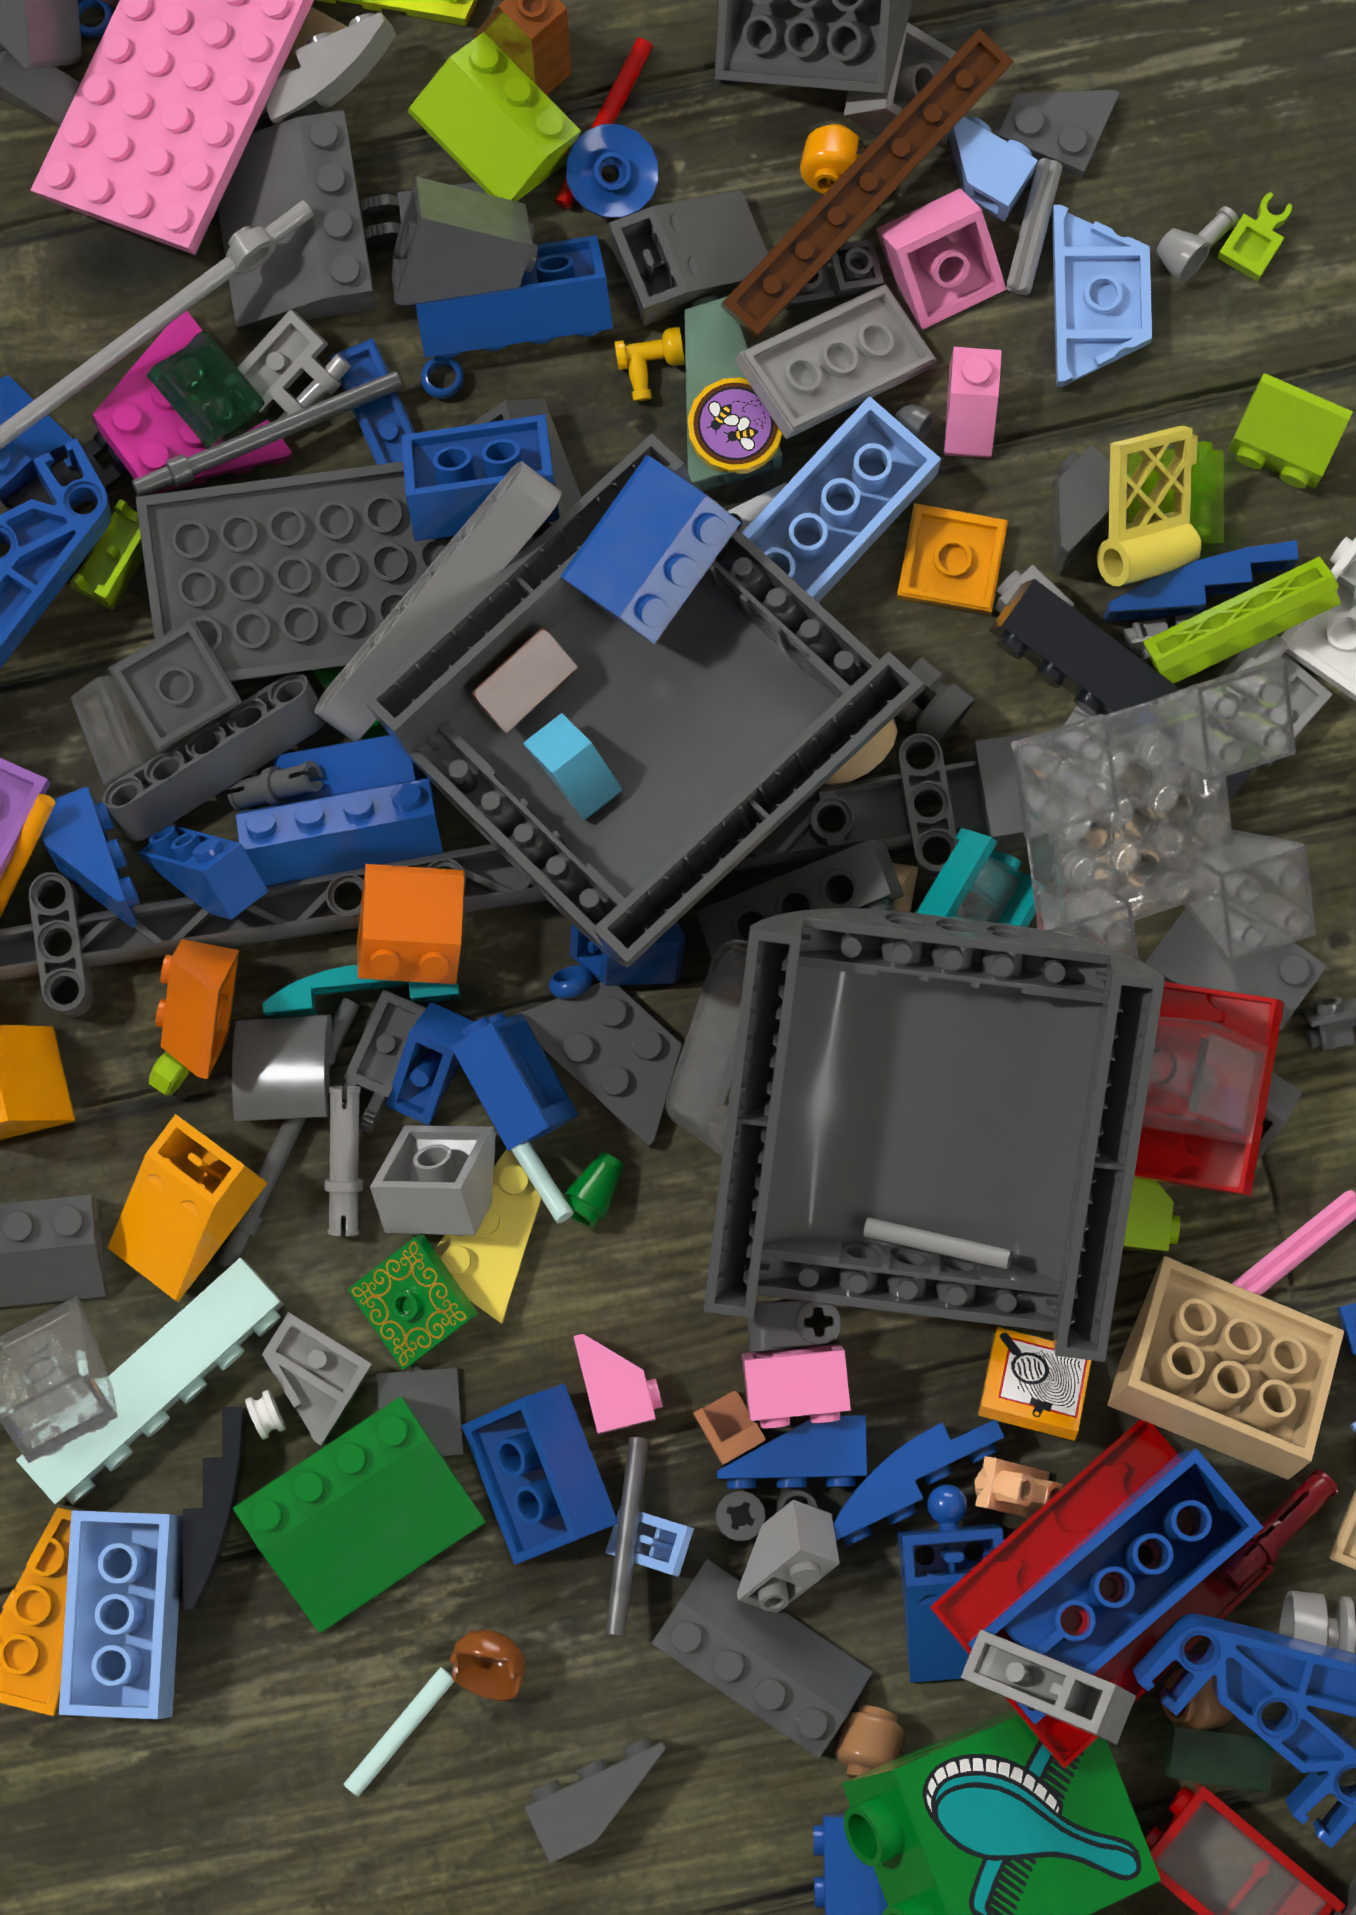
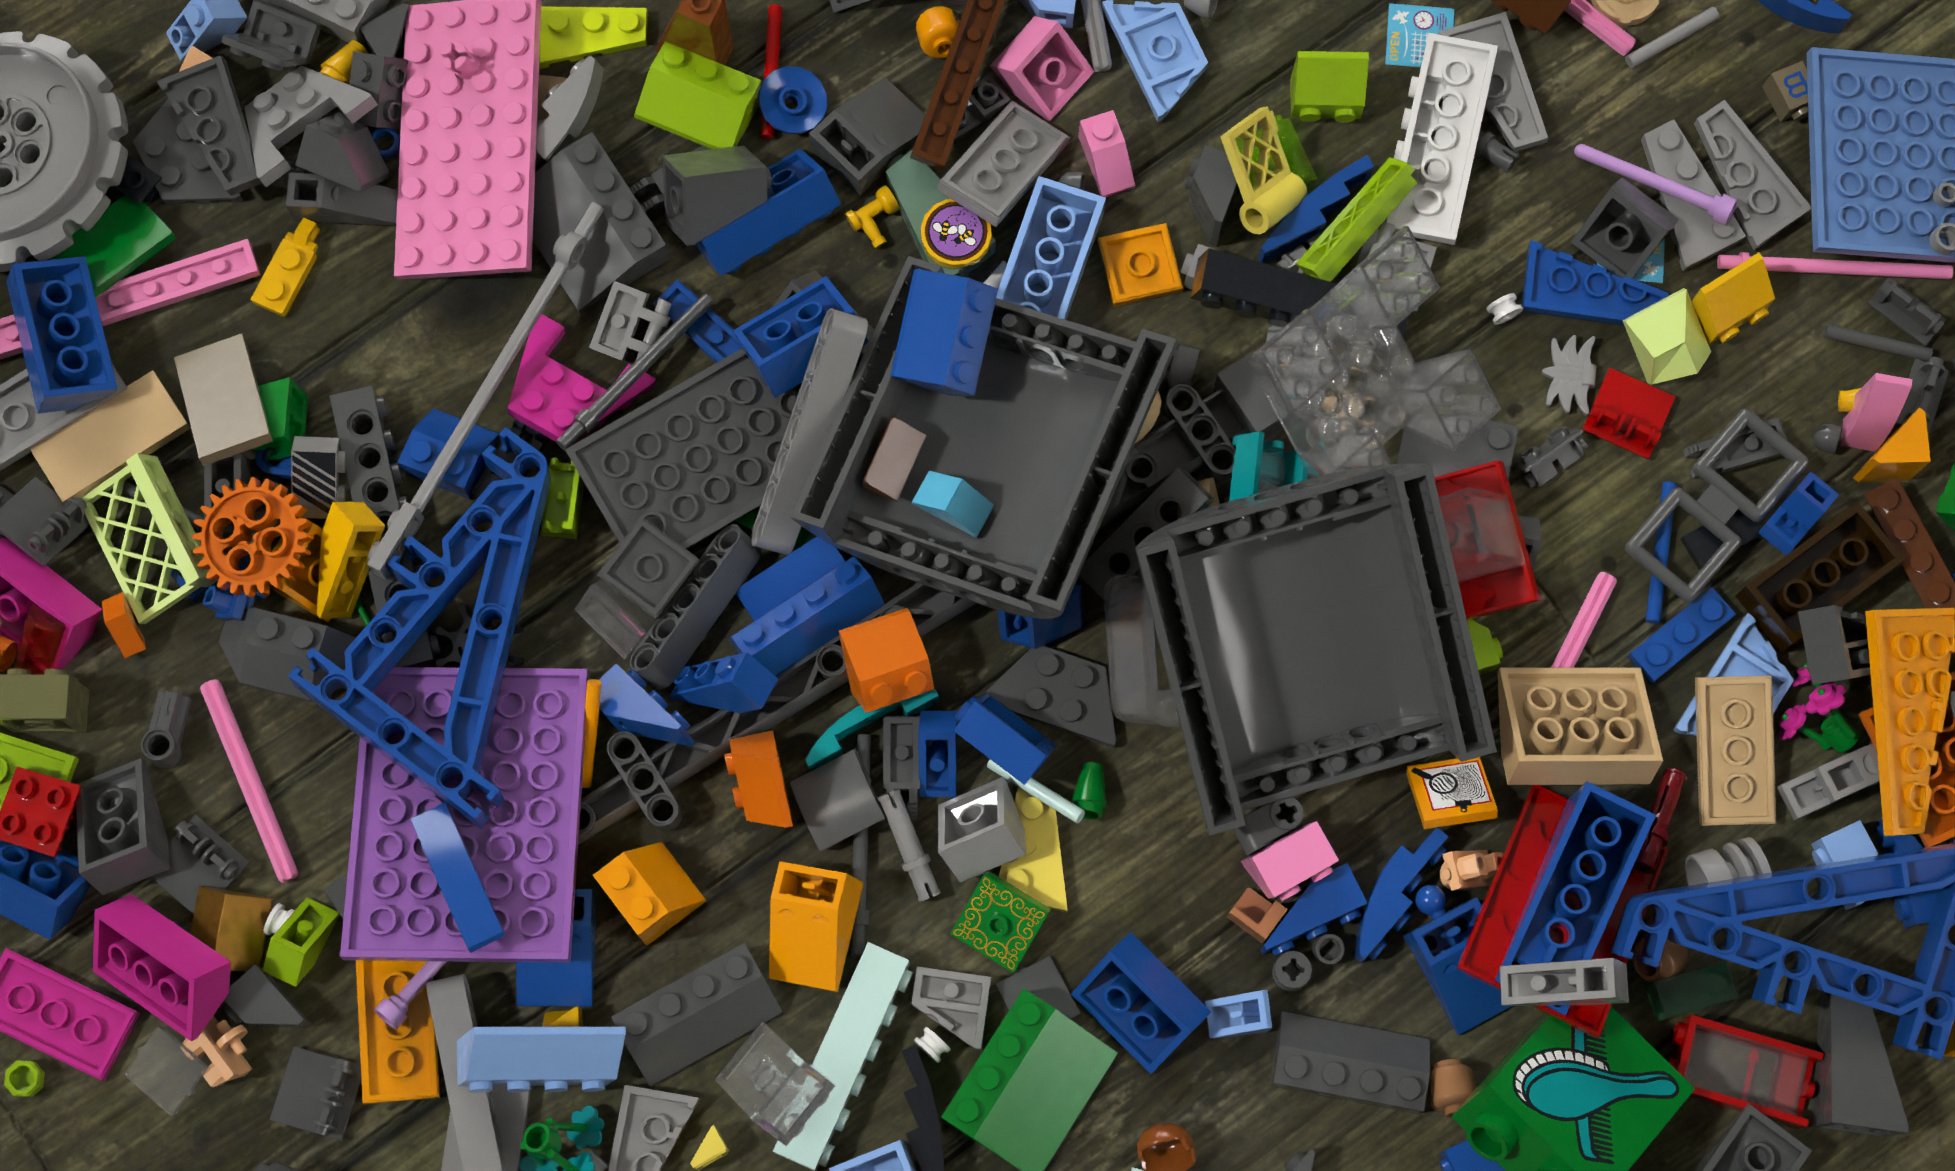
camera: 25 degrees left, 5 degrees down
clear green bracket [146,330,265,449] -> none
lime tile [149,1052,190,1097] -> none
dark grey pin [227,761,323,811] -> none
blue piece [420,357,465,399] -> none
blue piece [549,965,593,999] -> none
bright pink slope [574,1334,663,1435] -> none
flat silver bar [605,1437,649,1638] -> none
light grey slope [737,1500,840,1614] -> none
light grey bar [864,1217,1013,1270] -> none

